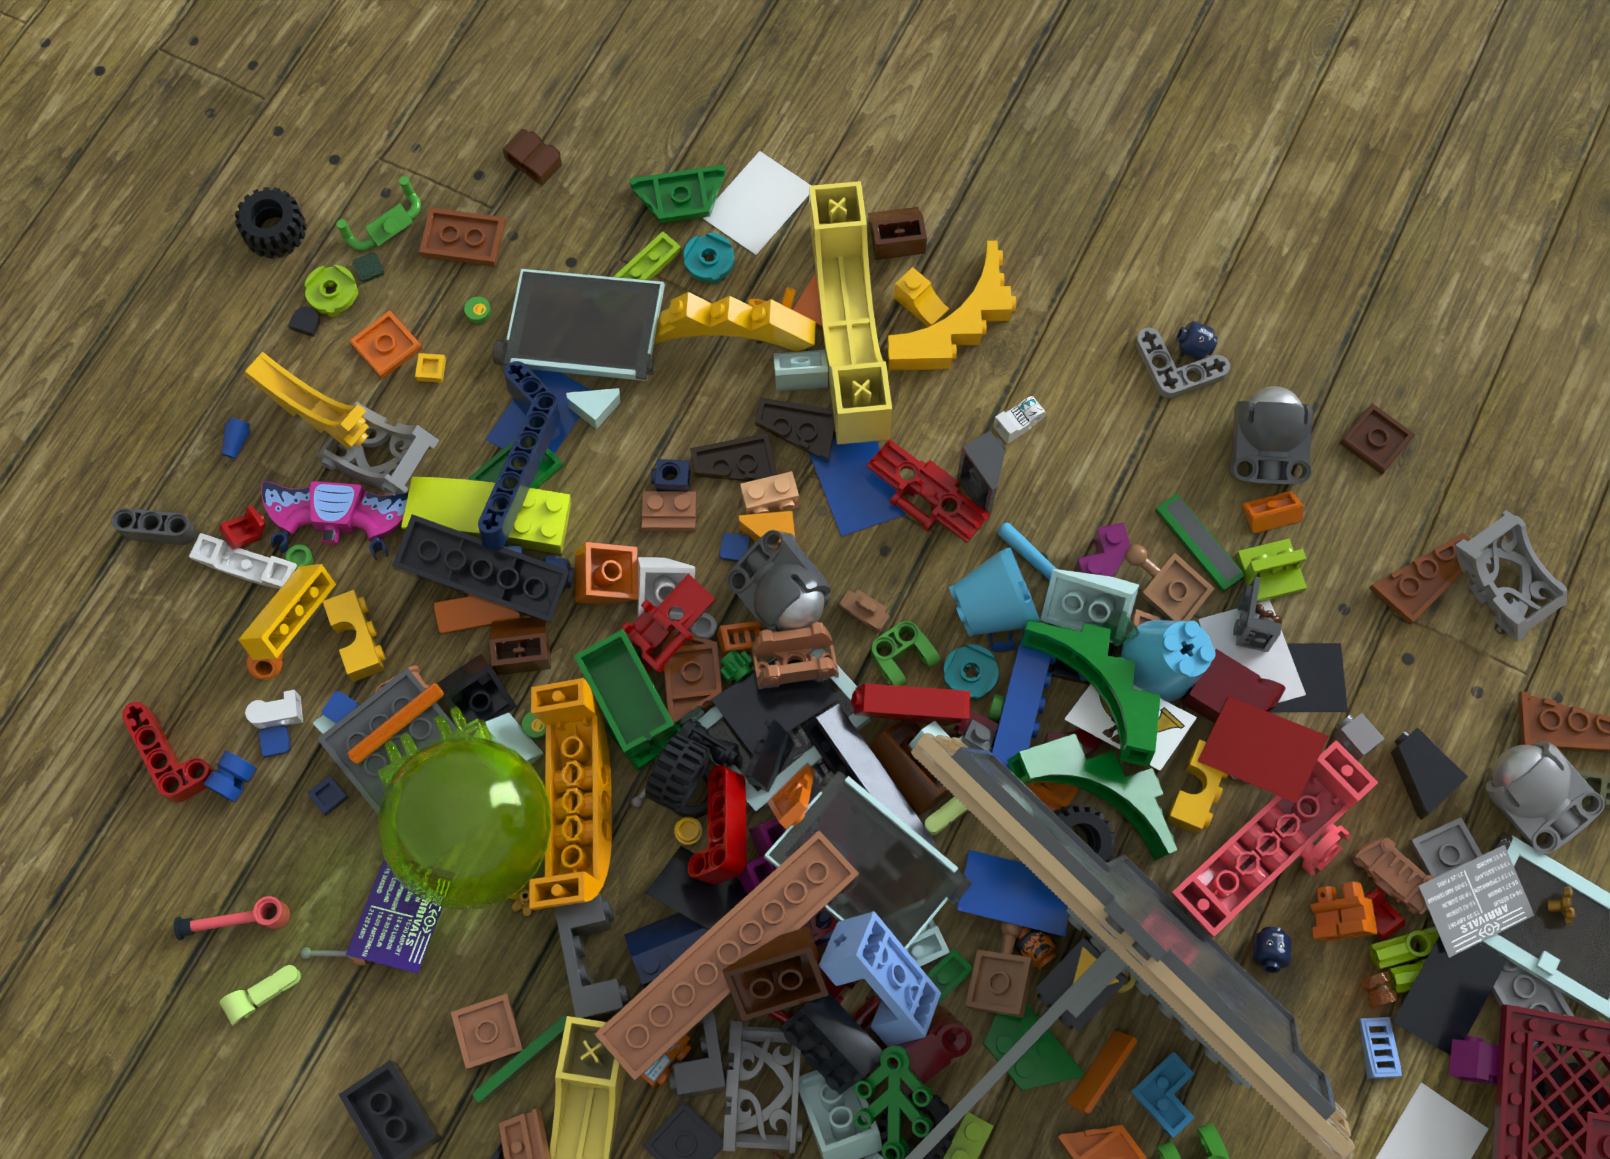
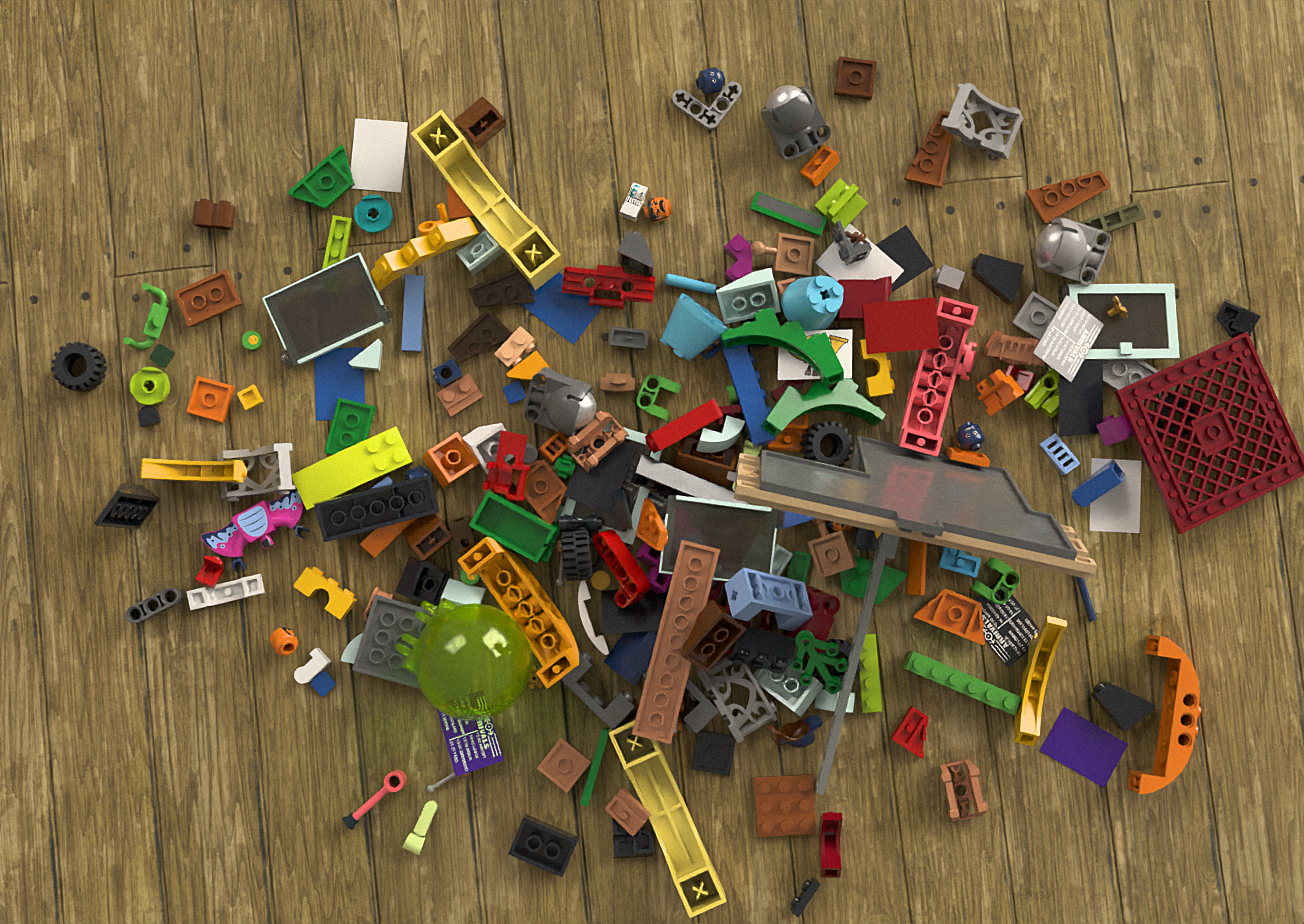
camera: 30 degrees left, 15 degrees up
red beam [122,702,215,803] -> none
blue wheel [203,750,257,803] -> none
blue cone [221,418,251,459] -> none
yellow brick [238,564,336,660] -> none
bright green tile [285,544,314,572] -> none
dark blue tile [307,775,349,816] -> none
blue piece [322,691,359,723] -> none
orange axle [347,683,444,764] -> none
dark blue beam [478,361,560,550] -> none
yellow arch [887,240,1016,370] -> none
yellow arch [894,267,949,327] -> none
teal plate [943,644,999,701] -> none
dark grey plate [961,719,996,751] -> none
clear green piece [1102,611,1139,646] -> none
clear orange wheel [1360,971,1399,1008] -> none
none -> black slope [94,483,160,530]
none -> medium blue tile [401,275,425,352]
none -> dark brown torso [449,515,478,554]
none -> white slope [578,580,610,655]
none -> dark grey plate [609,326,649,350]
none -> head [643,196,672,223]
none -> orange tile [945,446,990,468]
none -> blue slope [1071,459,1125,508]

